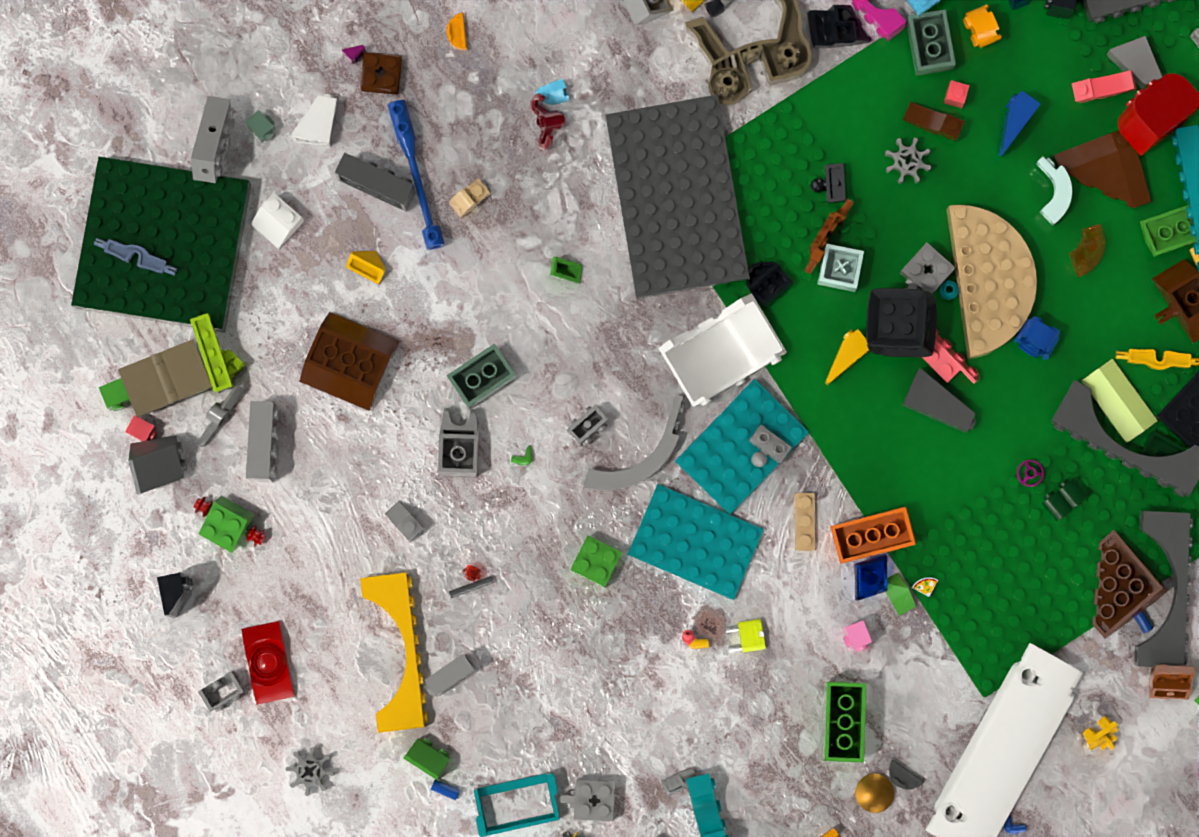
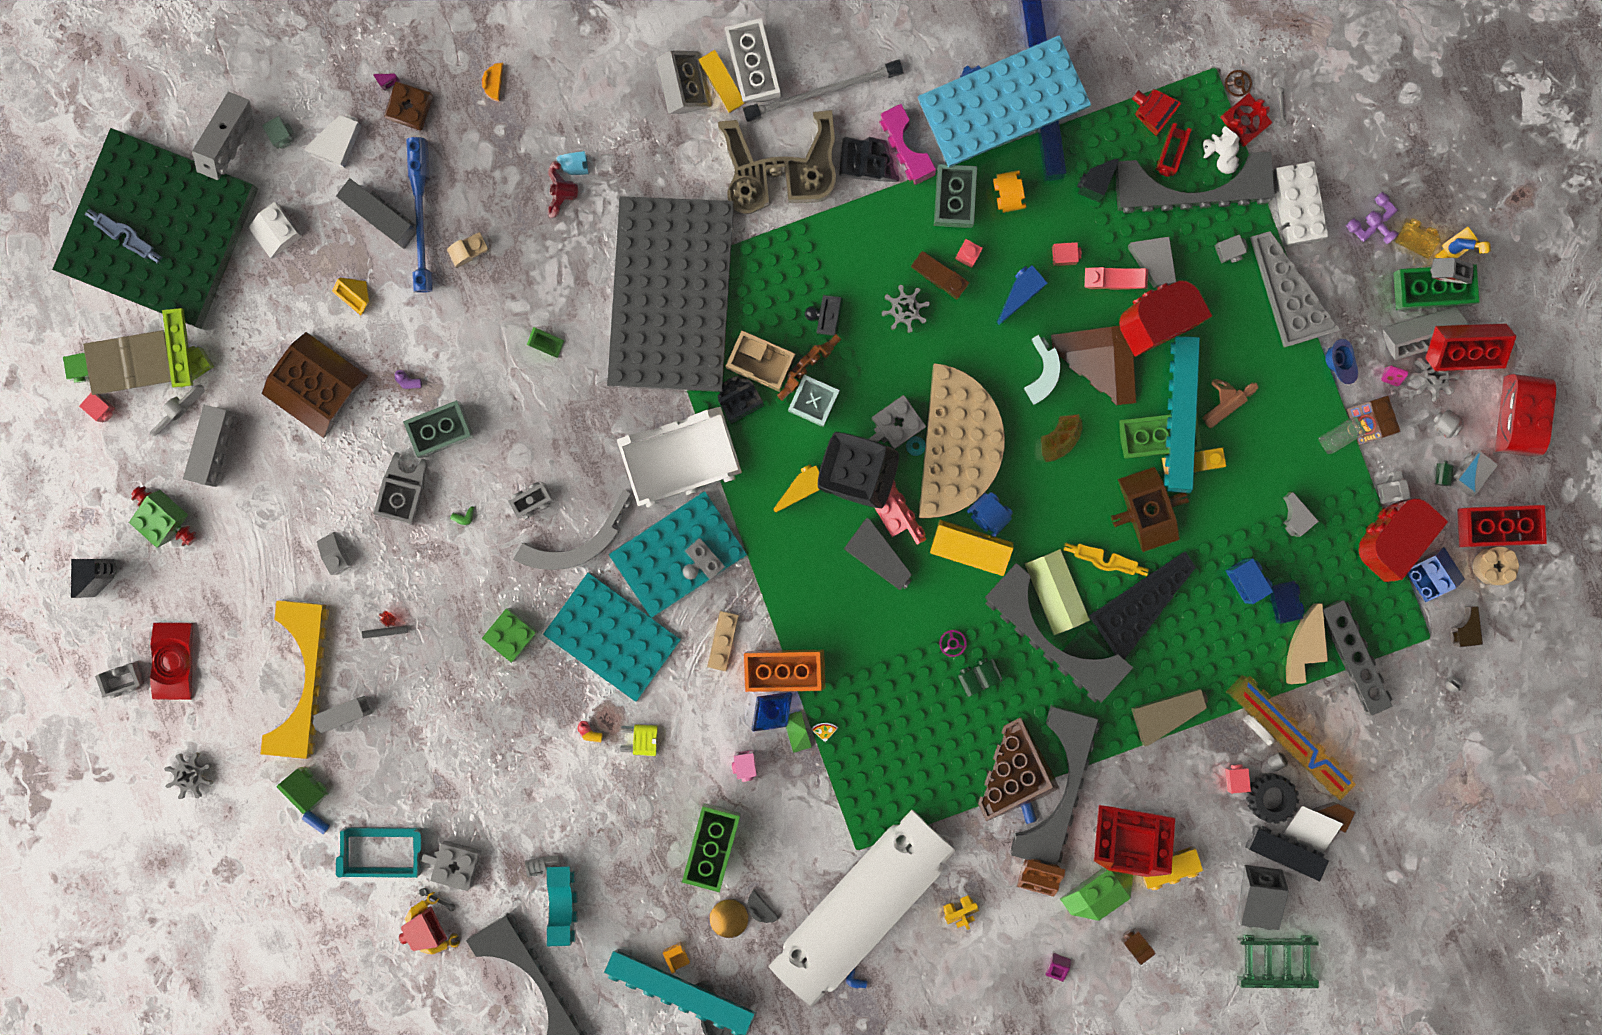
camera: 15 degrees right, 5 degrees up
dark grey slope [128,436,187,494] -> none
none -> medium lavender arm [395,370,422,389]
none -> tan piece [726,331,795,392]
none -> yellow brick [930,520,1013,576]
none -> coral brick [1052,243,1081,266]

